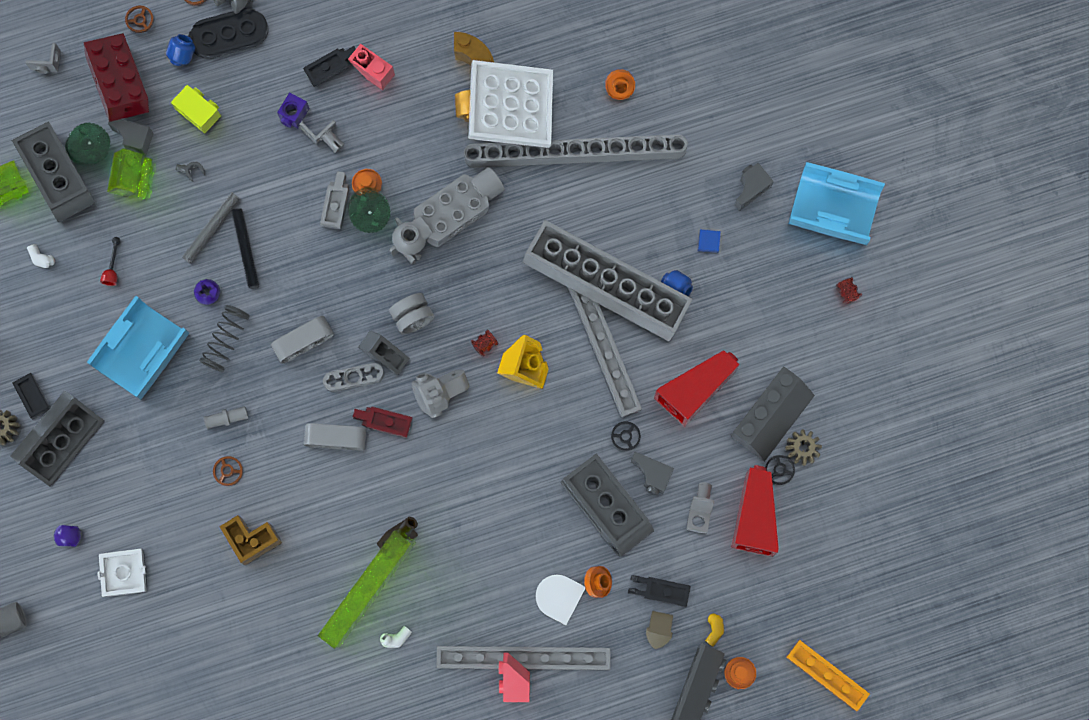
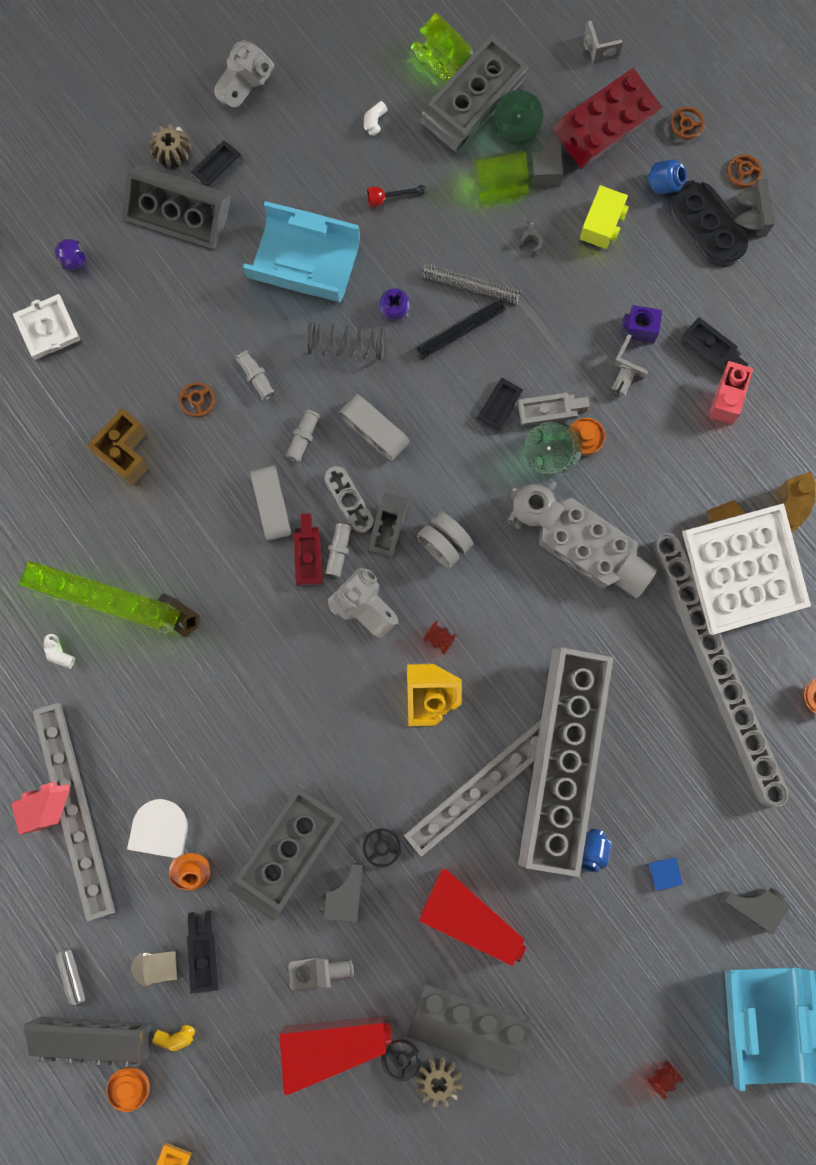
camera: 70 degrees right, 0 degrees up
none -> light grey axle [56,949,85,1006]
none -> light grey pin [285,409,320,462]
none -> light grey pin [324,523,352,578]
none -> black tile [476,378,523,434]

